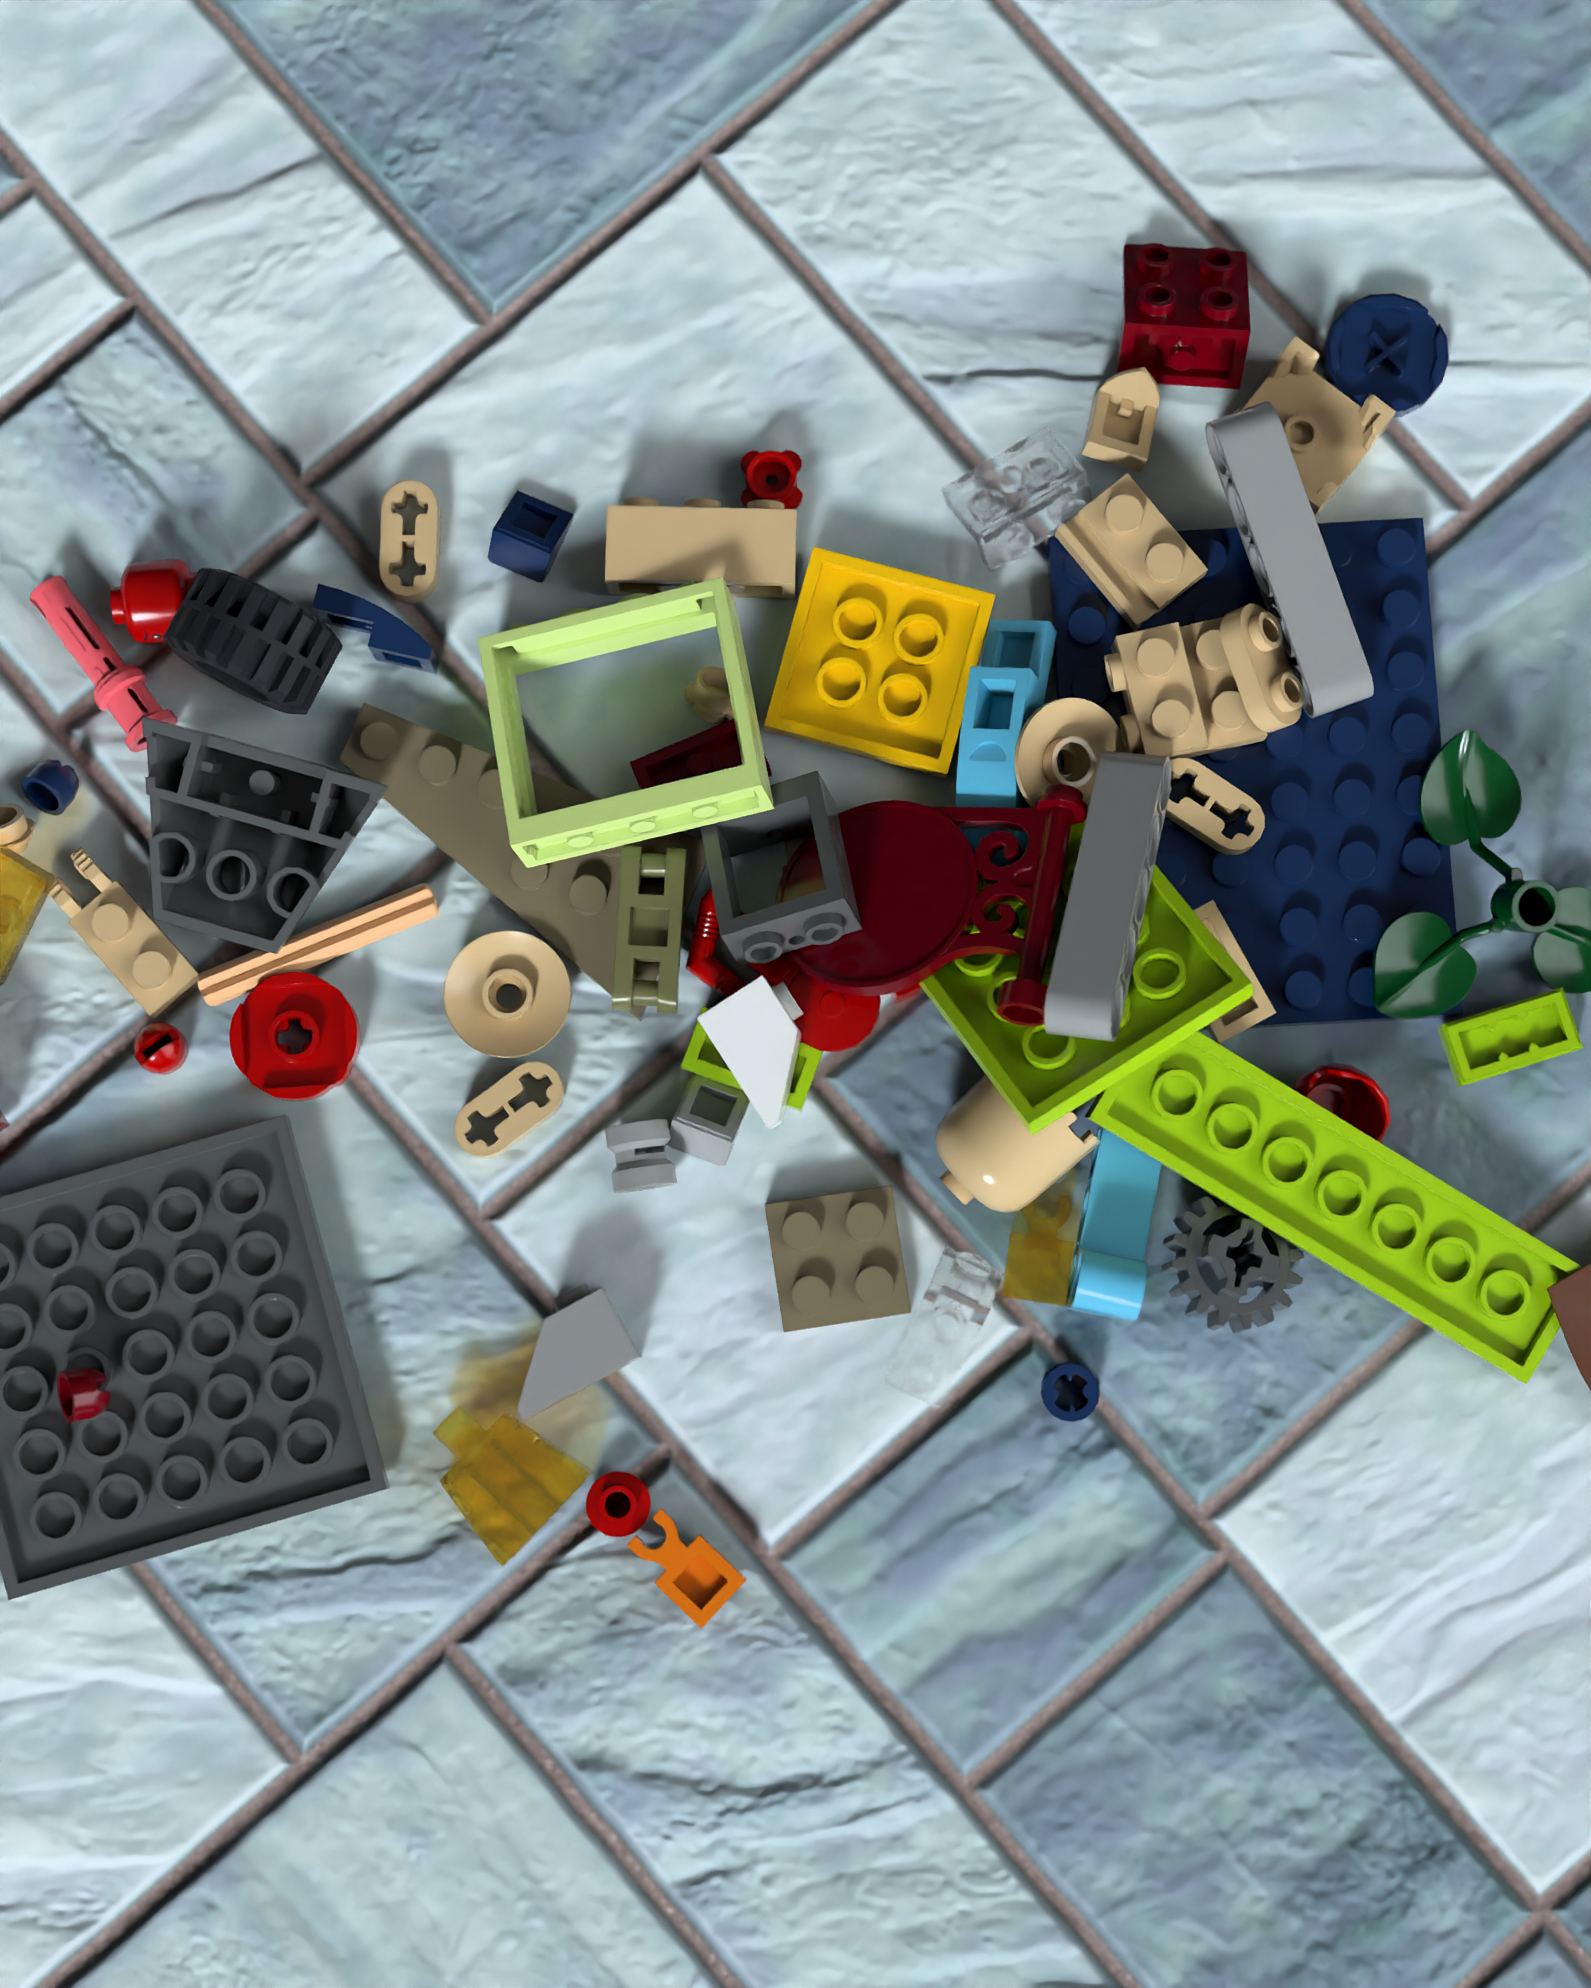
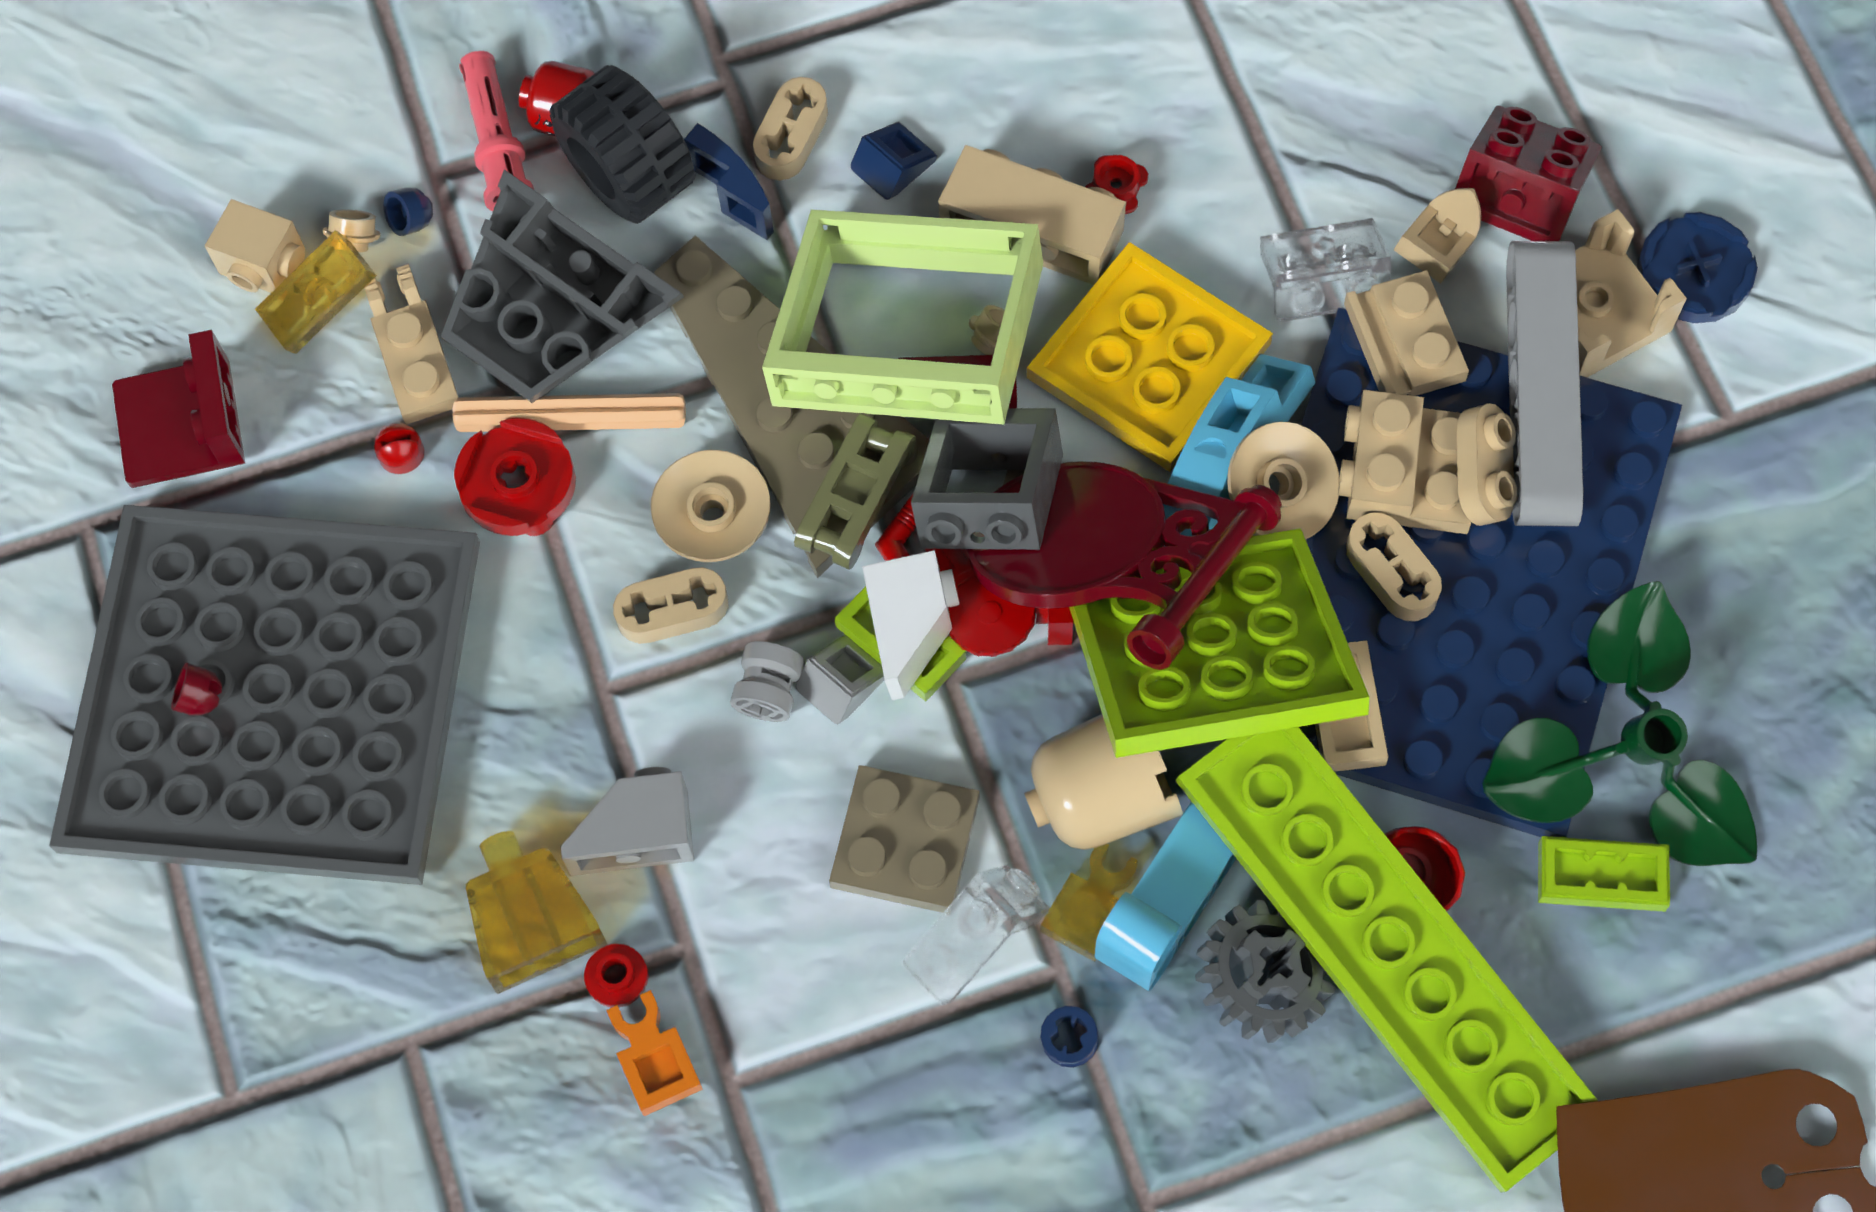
camera: 25 degrees right, 15 degrees down
light grey beam [1044,751,1171,1041] -> none

